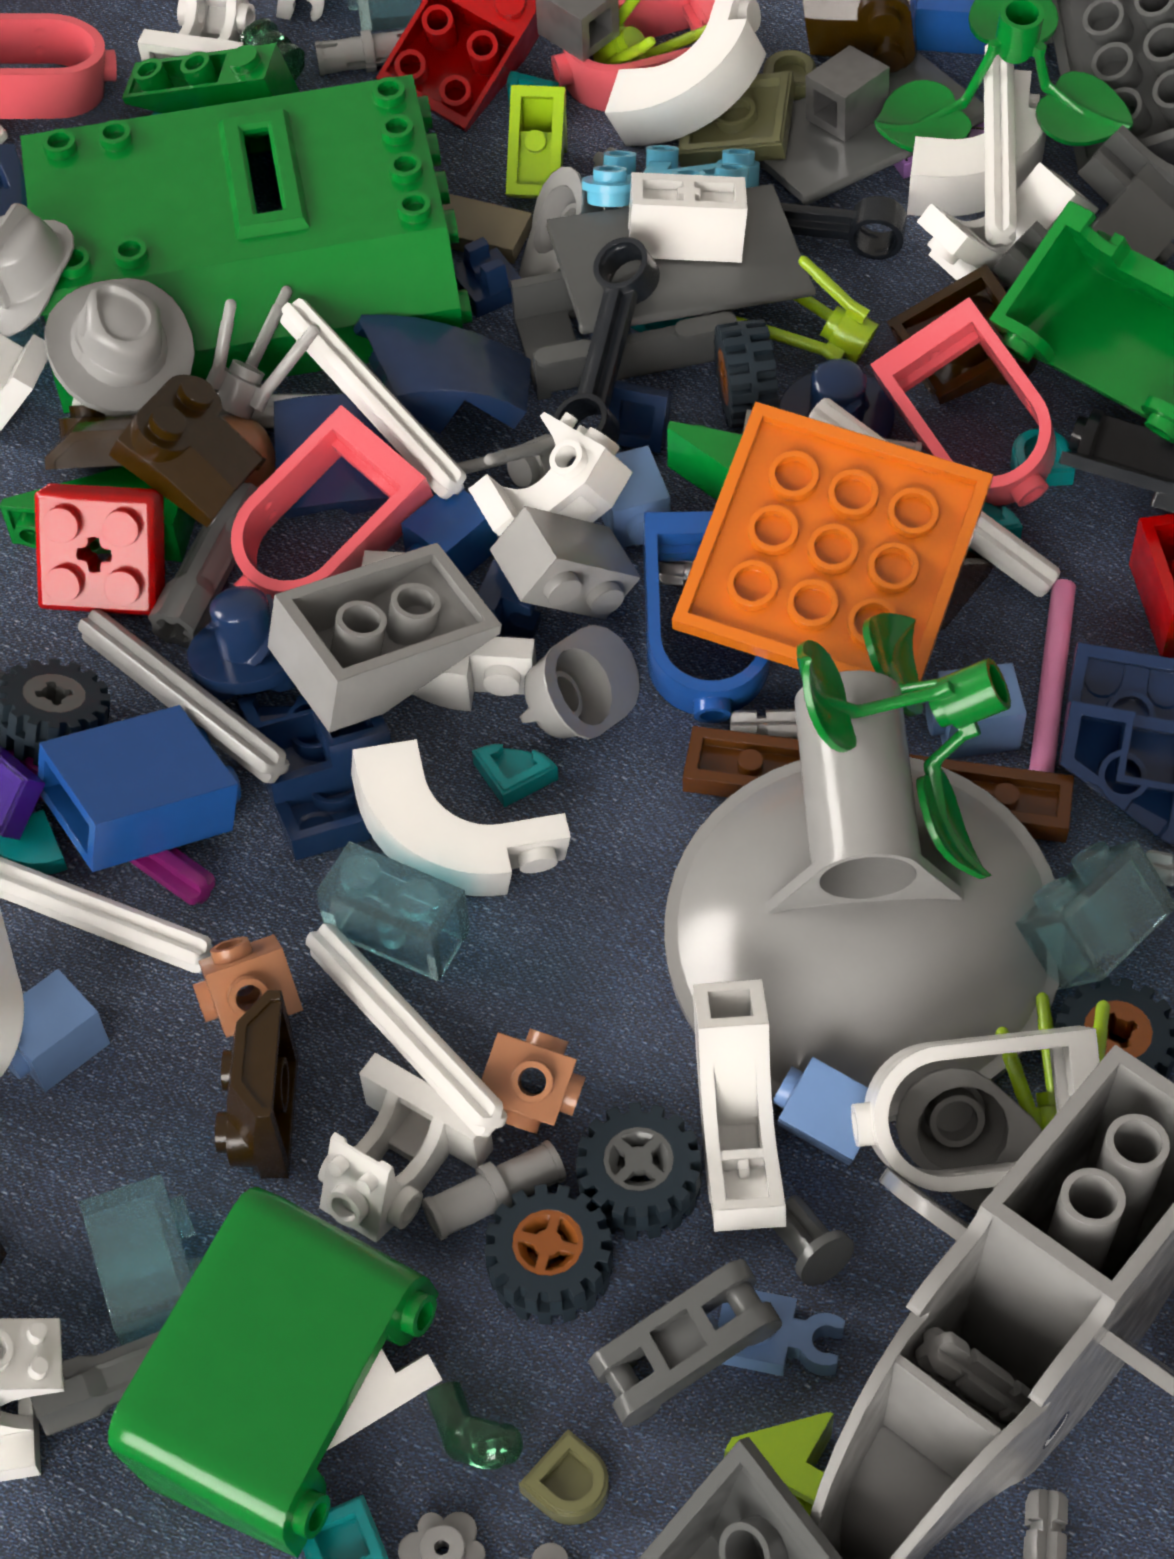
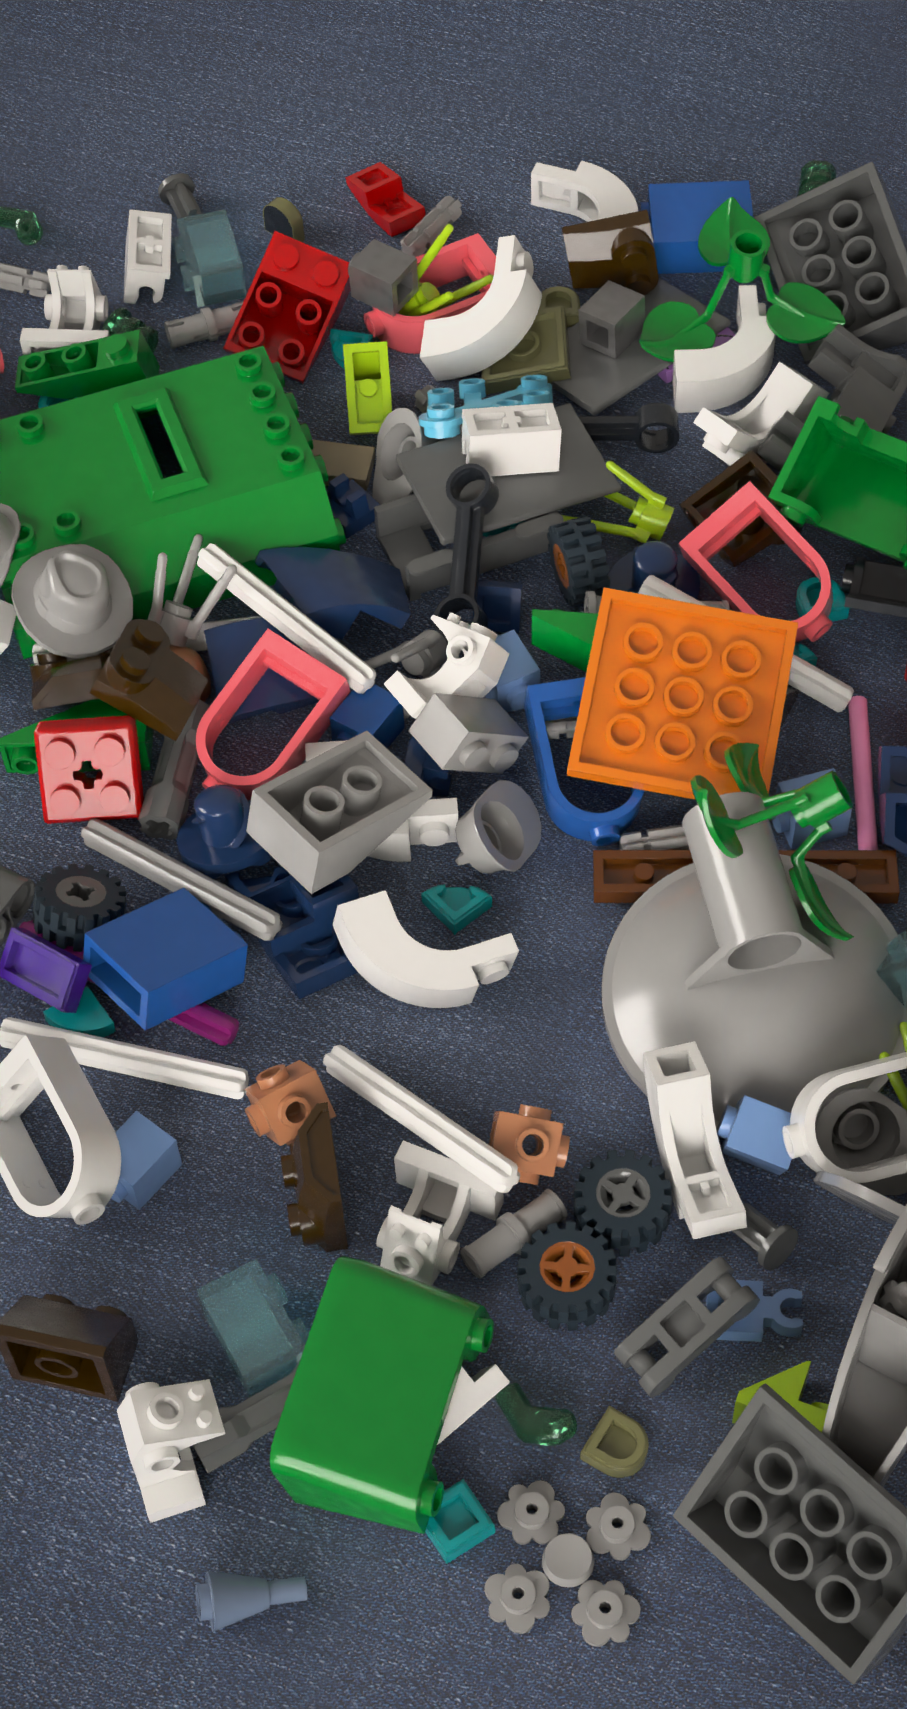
camera: 10 degrees left, 0 degrees up
clear light blue brick [316,841,470,982] -> none
white axle [984,44,1017,246] -> none

